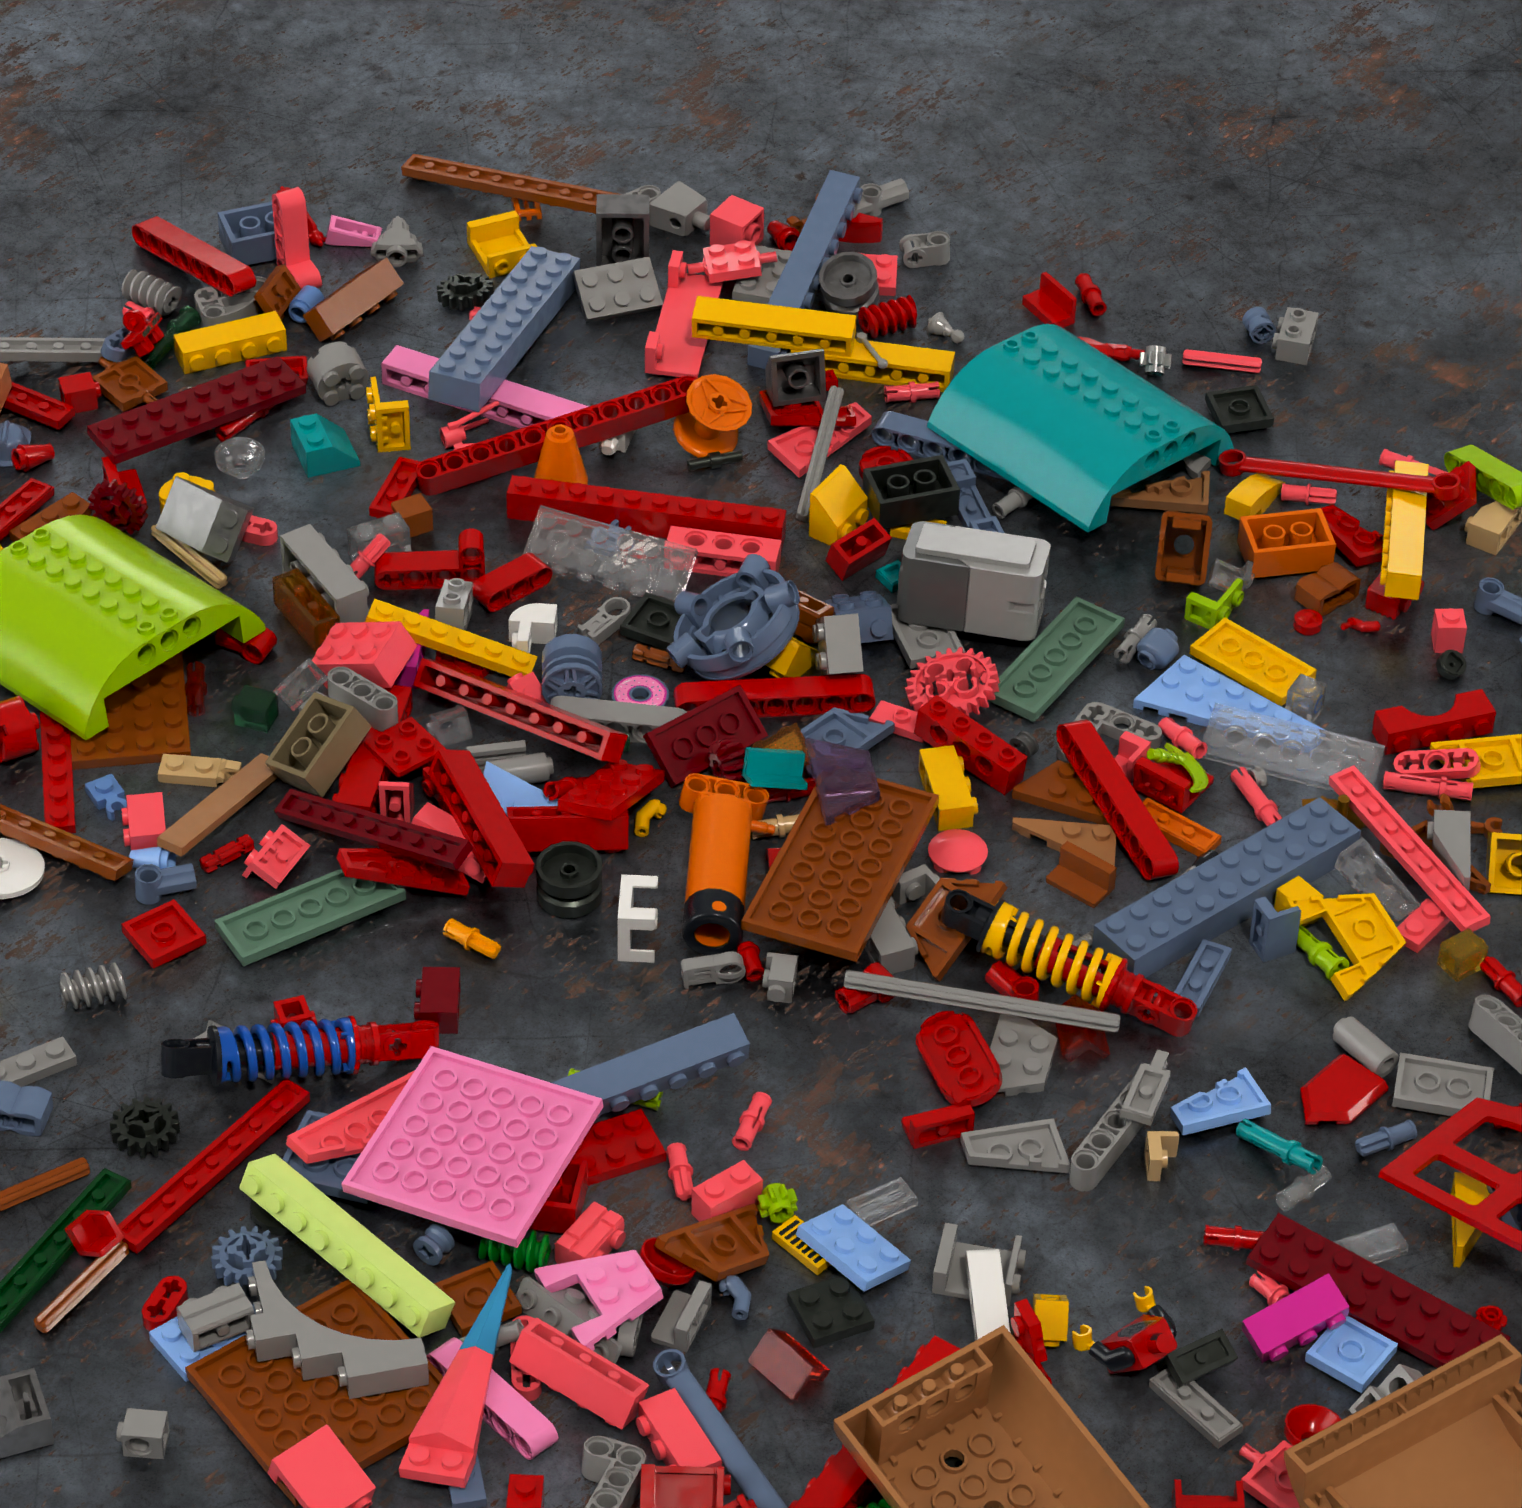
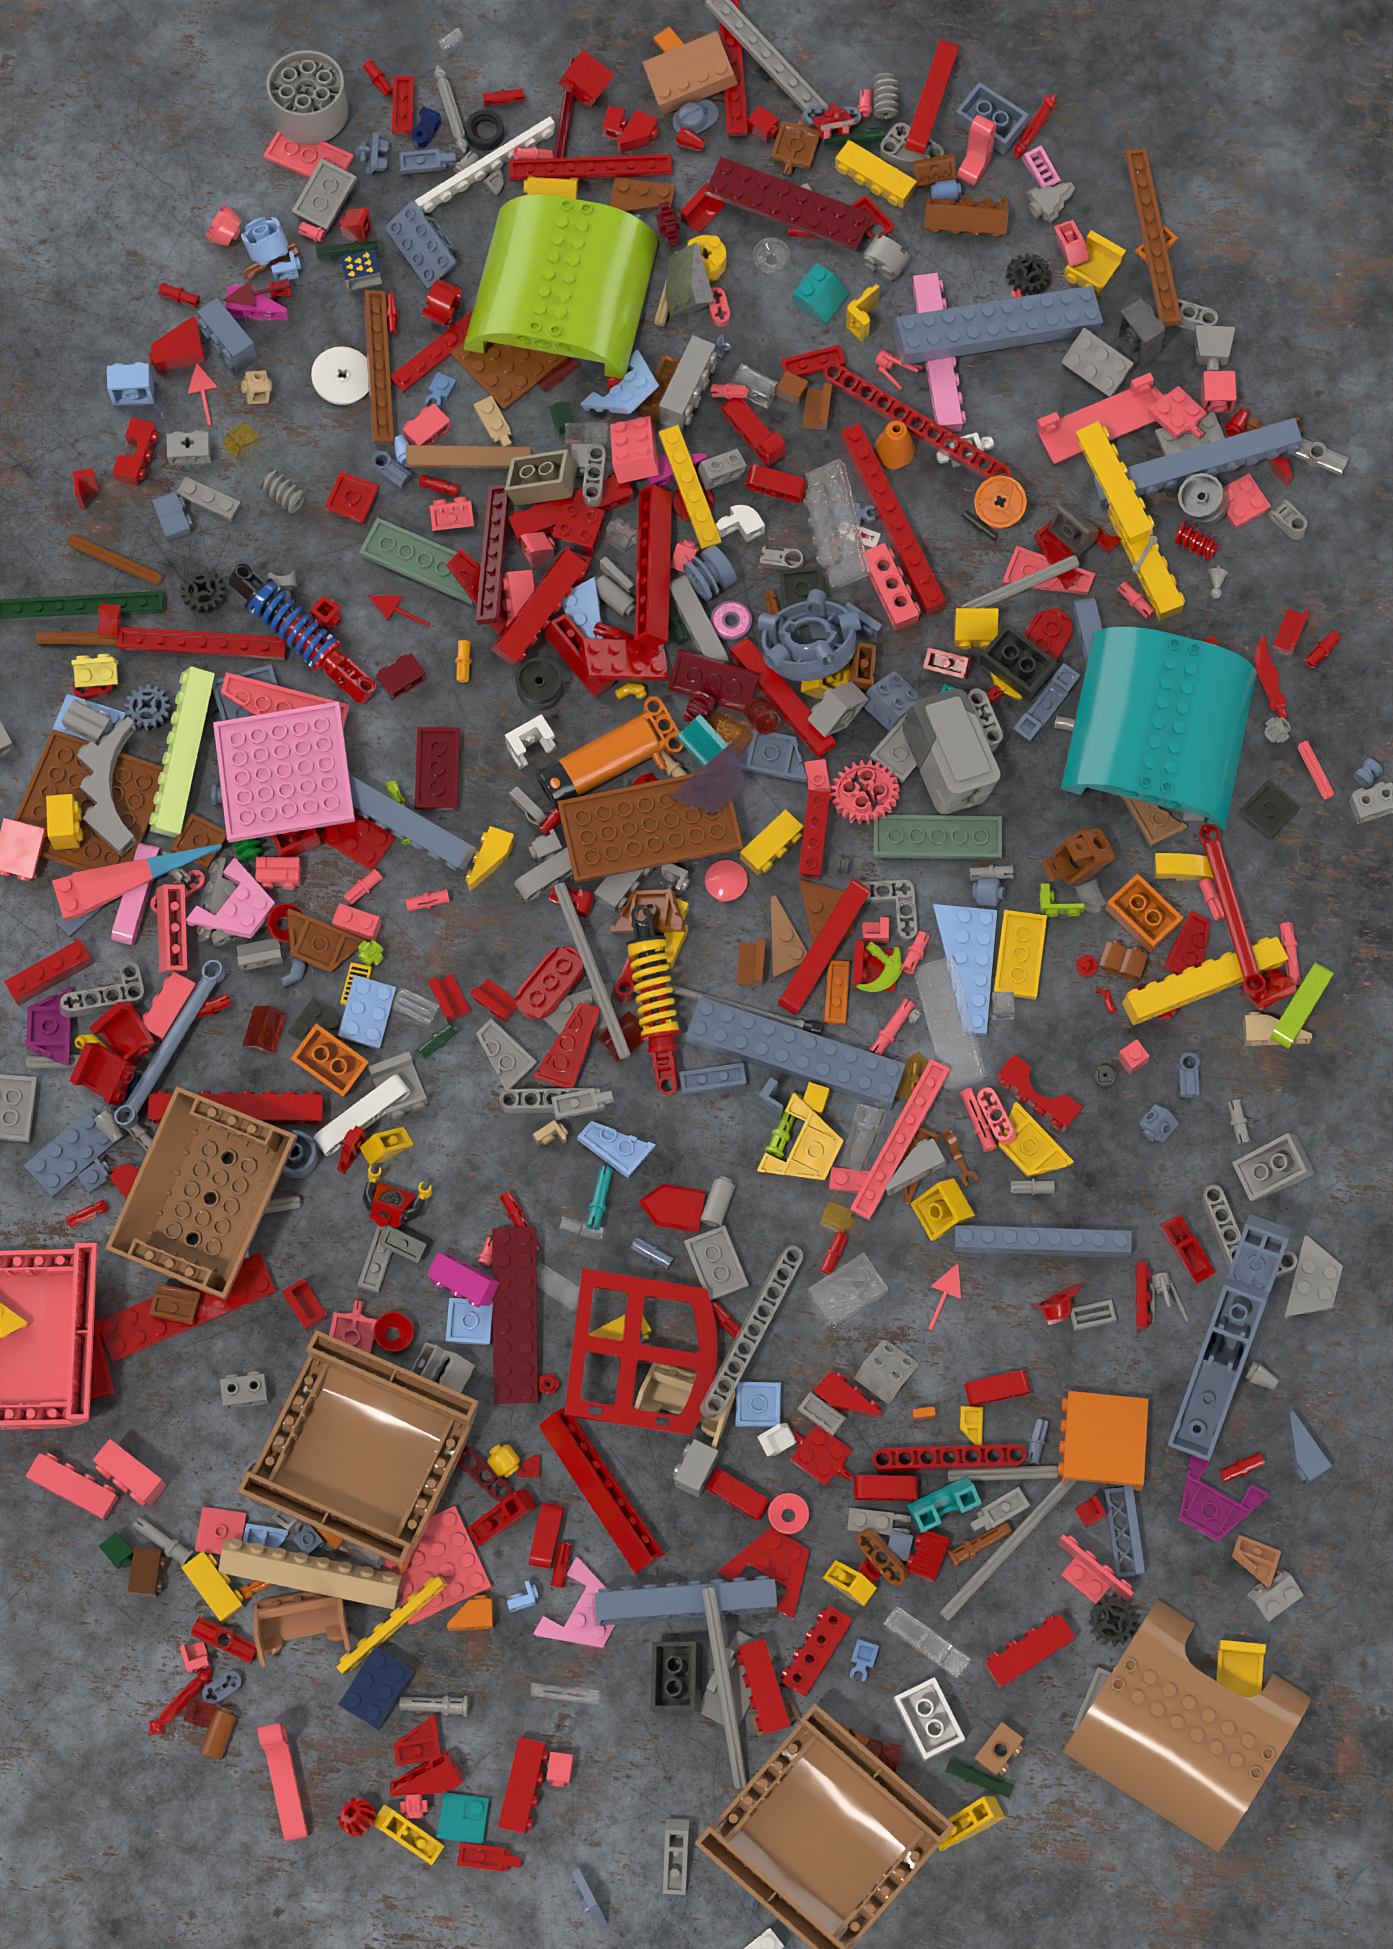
camera: 60 degrees right, 30 degrees up
none -> yellow brick [46,794,83,850]
none -> light yellow bracket [71,654,119,688]
none -> orange brick [290,1024,369,1097]
none -> red piece [368,595,430,626]
none -> dark red plate [414,727,460,810]
none -> clear green pin [417,1022,459,1059]
none -> red panel [428,975,470,1023]
none -> yellow slope [465,826,515,891]
none -> light grey beam [514,848,573,902]
none -> red wing [532,1002,601,1088]
none -> light blue wing [580,350,659,414]
none -> clear red wheel [744,697,780,735]
none -> dark orange panel [802,383,832,430]
none -> coral brick [1054,220,1089,267]

